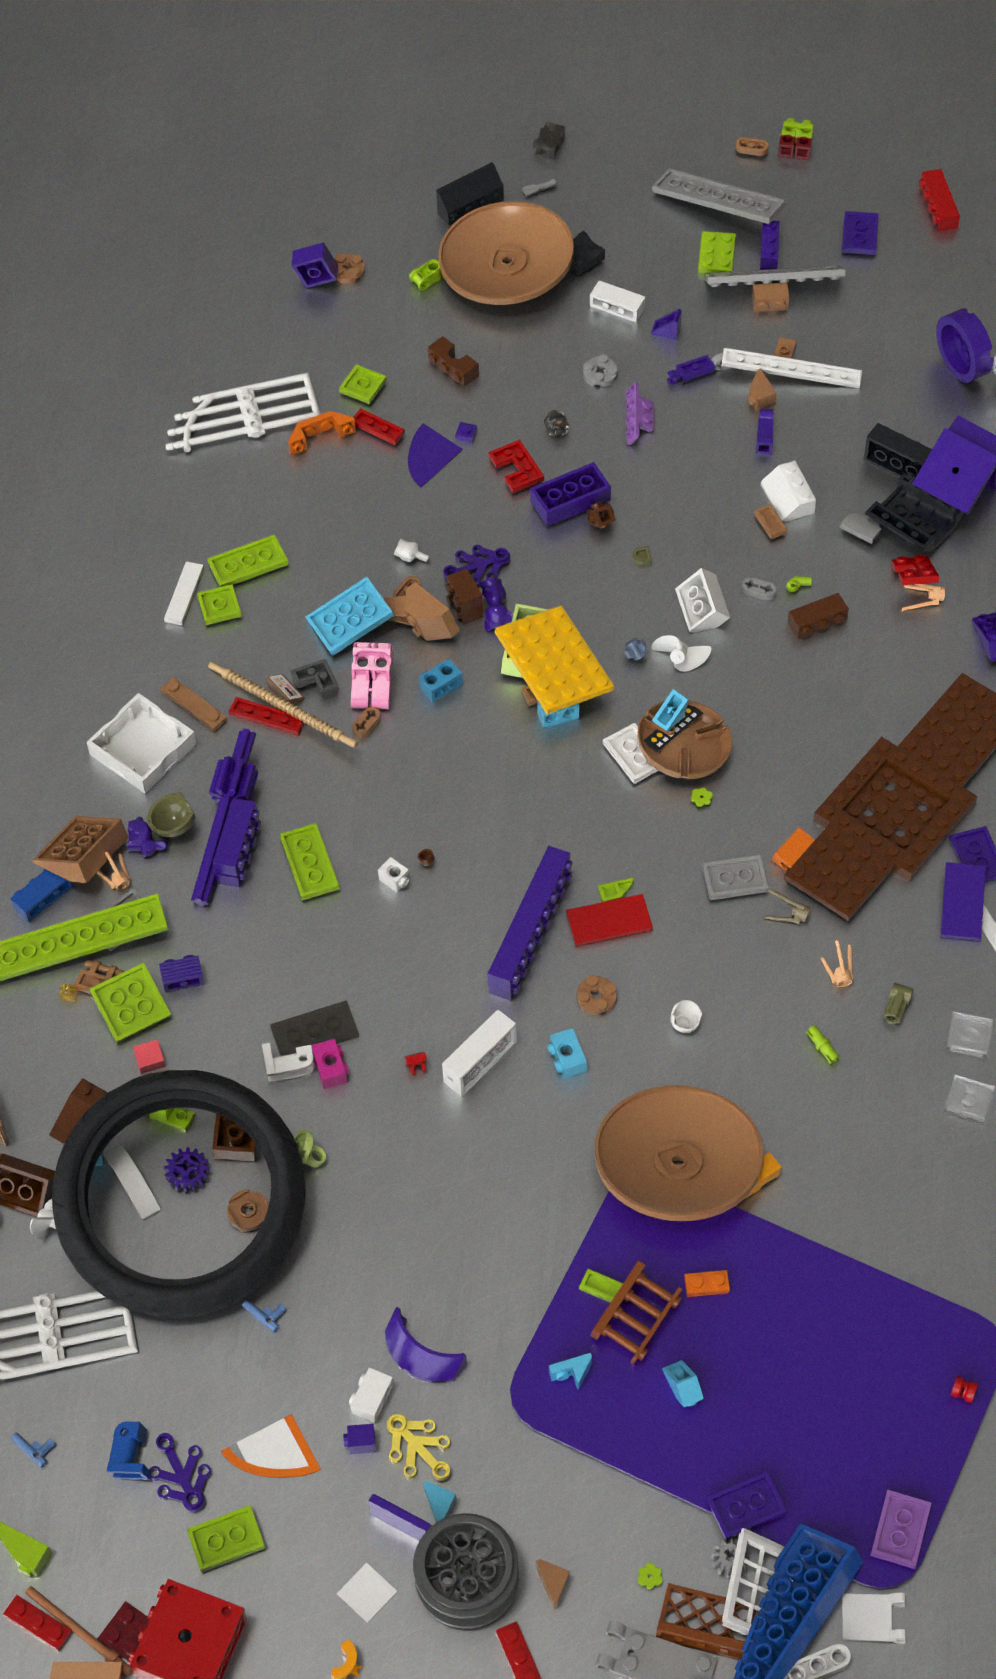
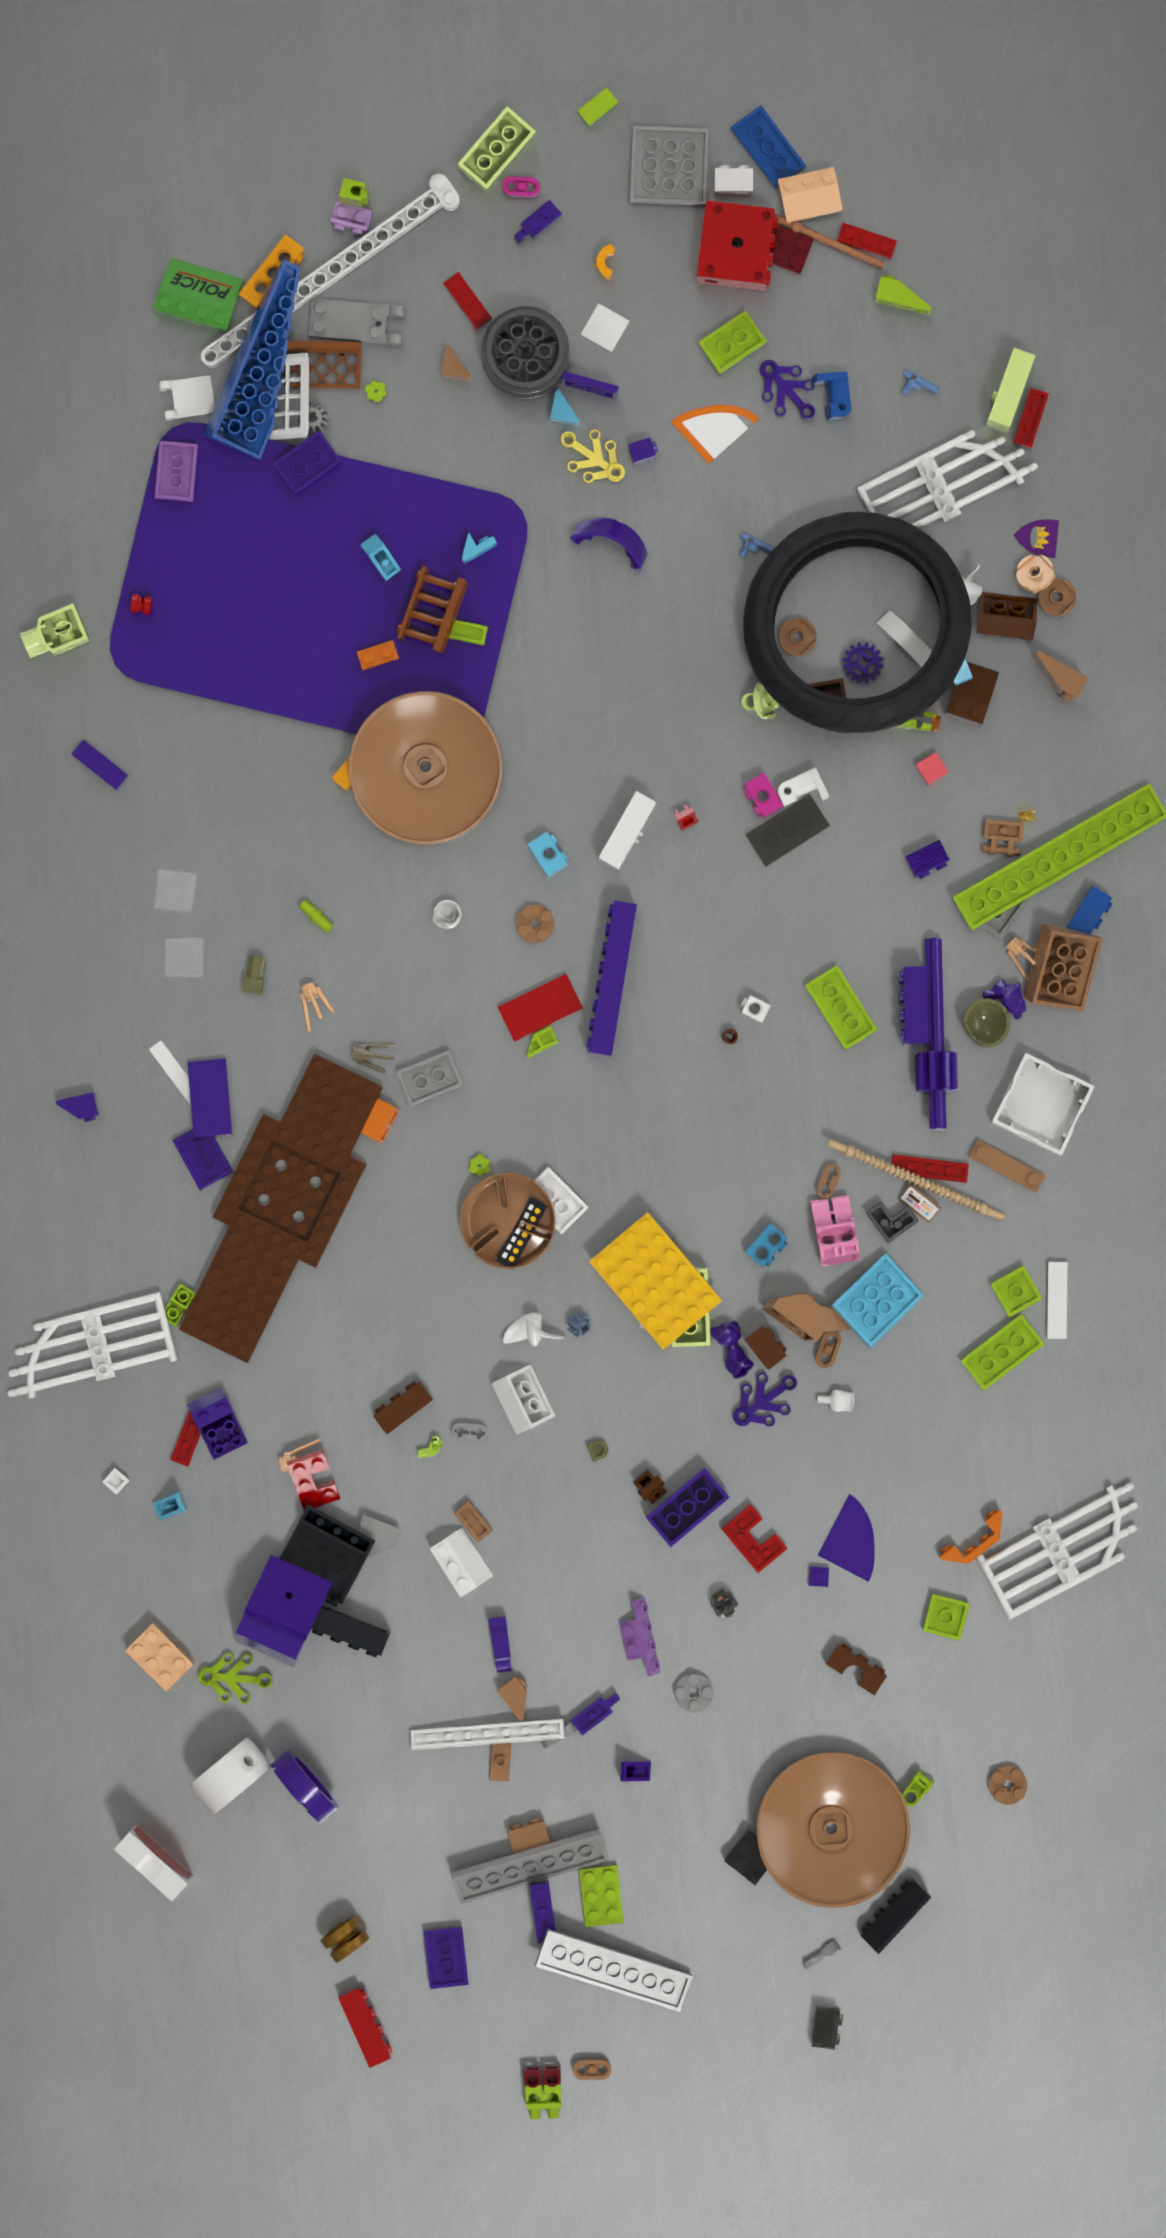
camera: 165 degrees right, 30 degrees up
lime plate [89,962,171,1043] -> none
dark purple brick [291,242,338,288] -> none
white brick [349,1368,394,1423] -> none
red plate [353,408,405,445] -> none
white brick [590,281,645,322] -> none
medium azure slope [652,689,689,731] -> none
none -> pearl gold wheel [320,1916,370,1963]

